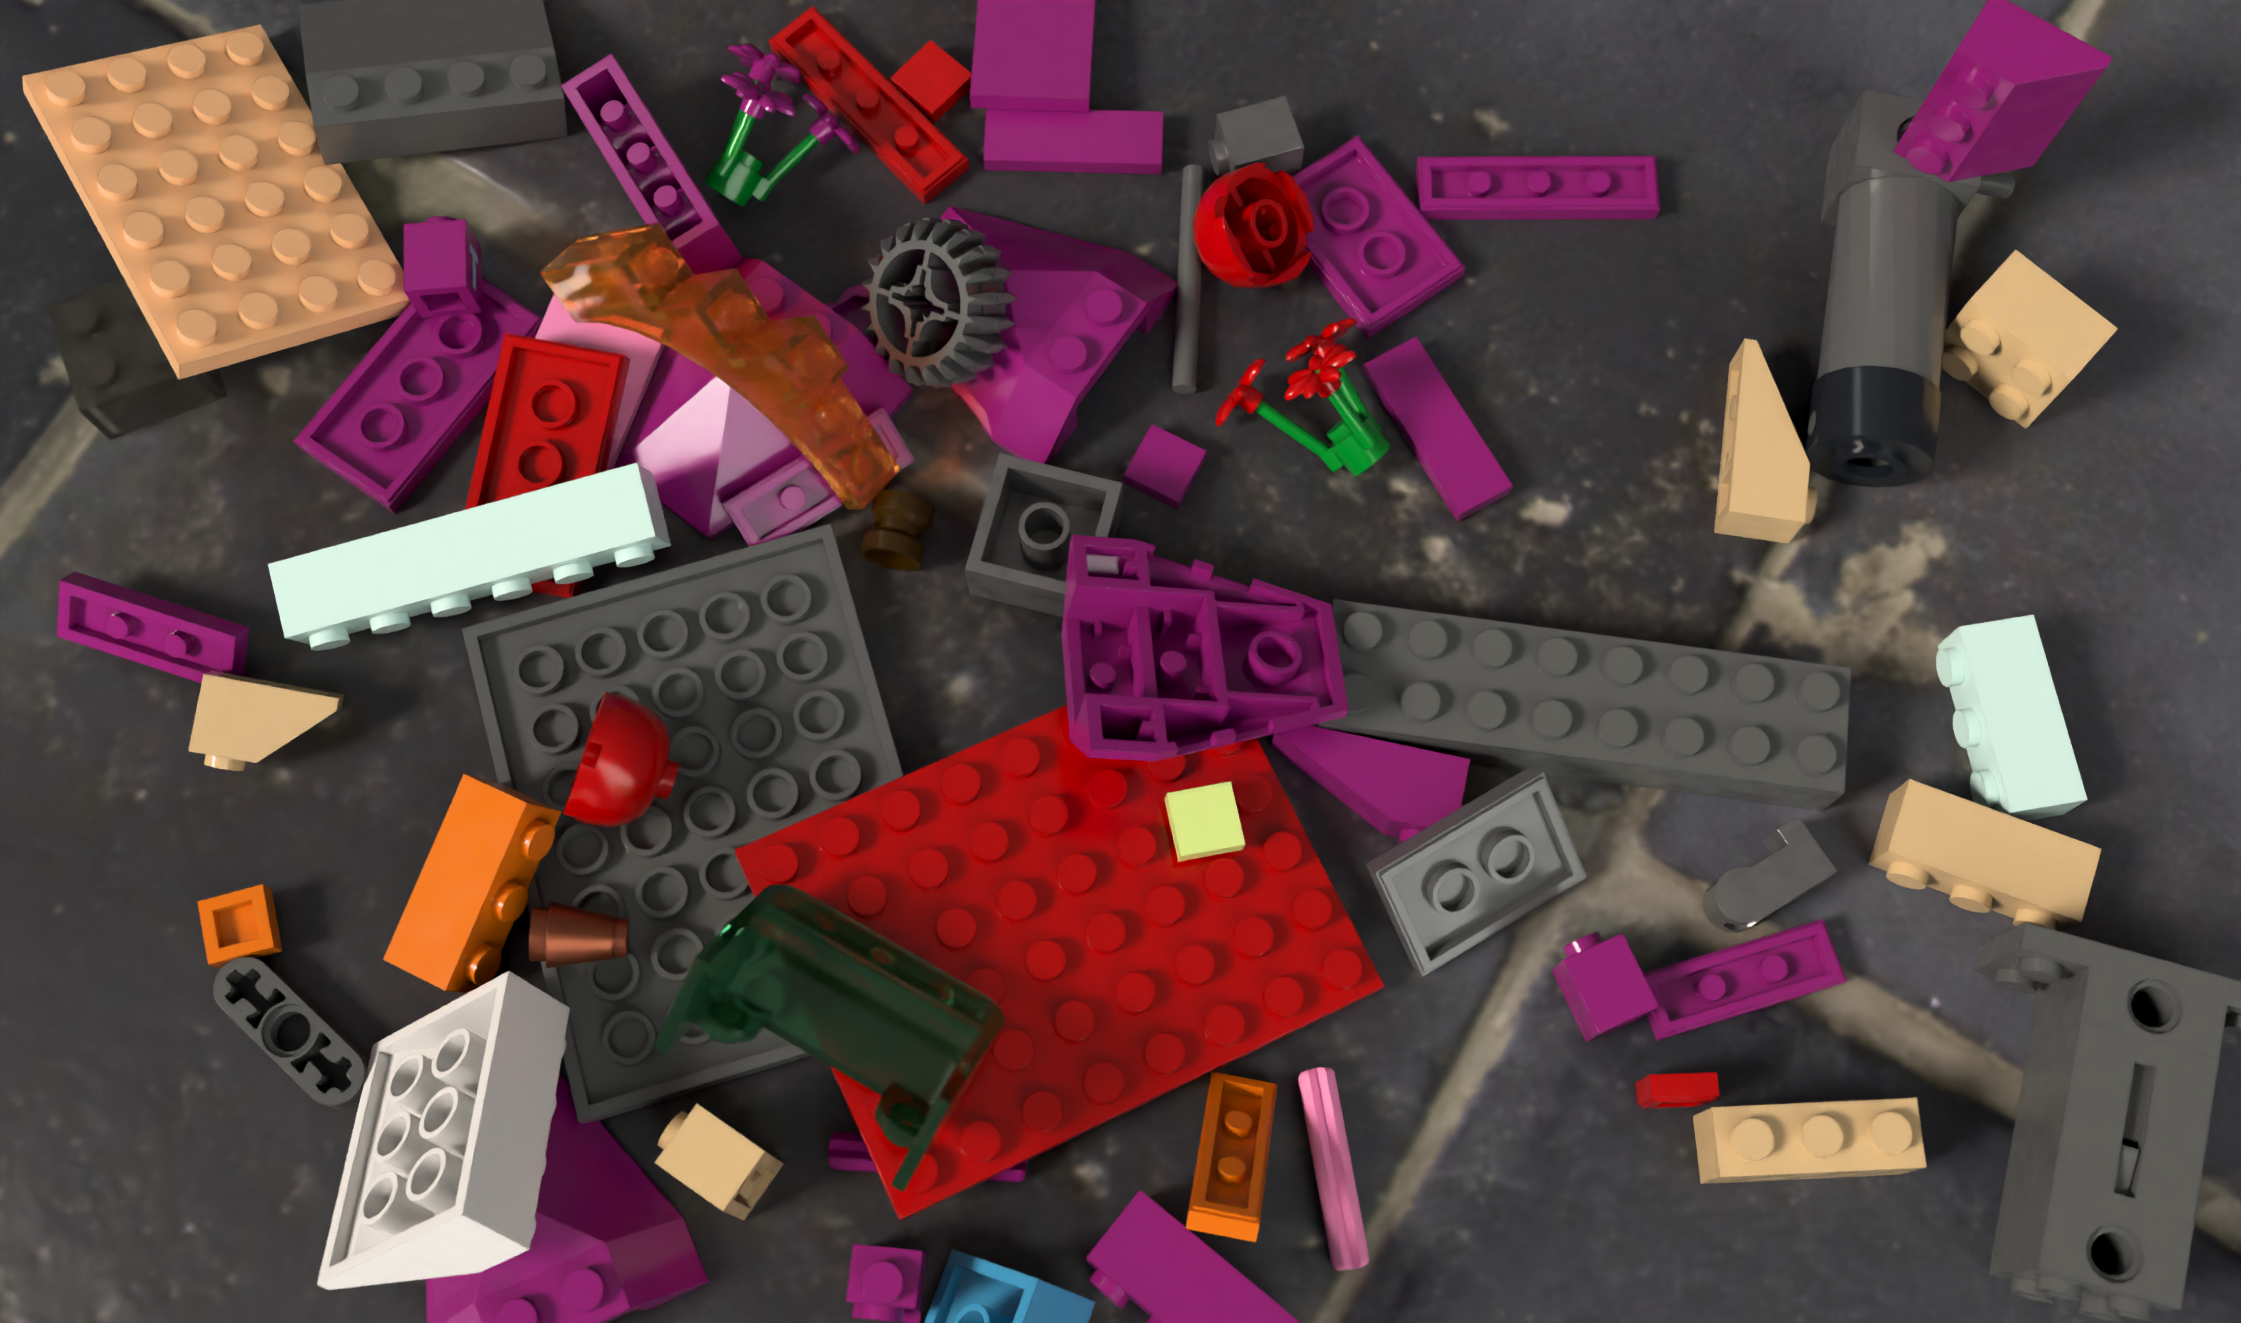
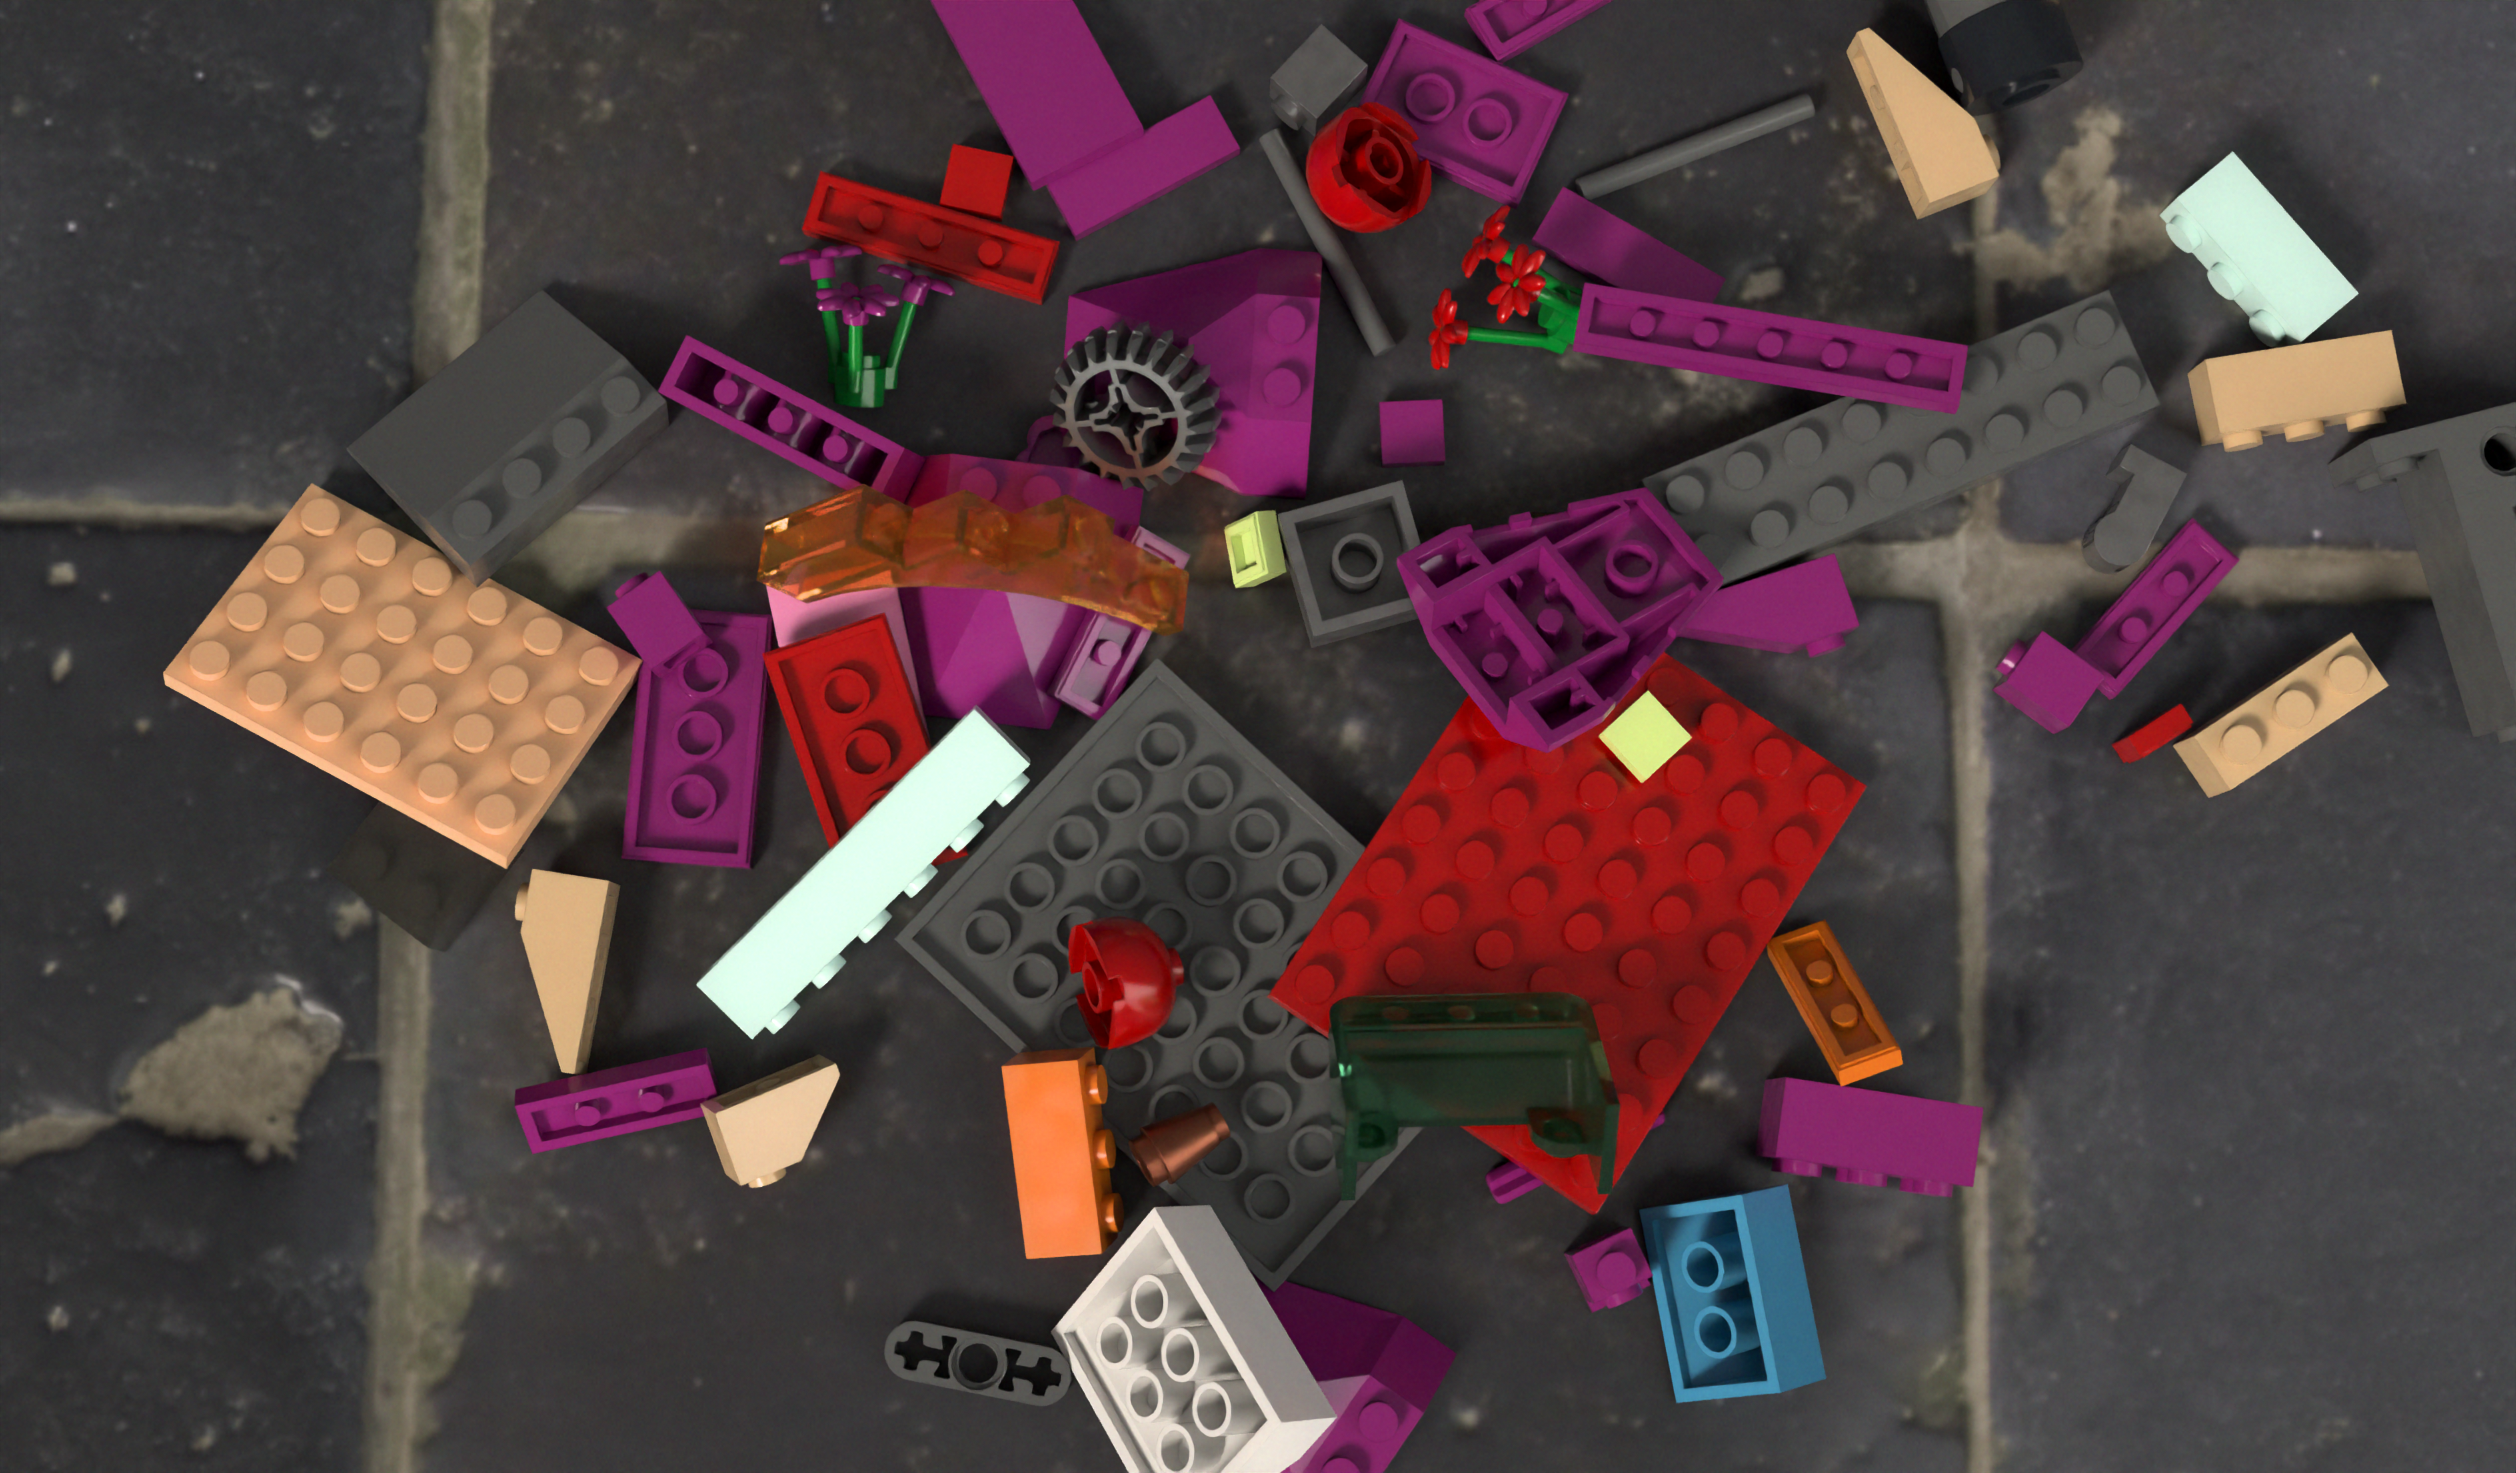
camera: 35 degrees left, 10 degrees up
orange plate [197,884,283,969] -> none
tan brick [655,1104,784,1220] -> none
dark brown wheel [860,489,936,572] -> none
bright pink axle [1298,1067,1369,1271] -> none
dark grey tile [1366,765,1587,977] -> none
none -> tan slope [515,869,620,1075]
none -> yellowish green tile [1224,510,1287,588]
none -> magenta plate [1573,283,1968,414]
none -> dark grey bar [1575,93,1815,201]

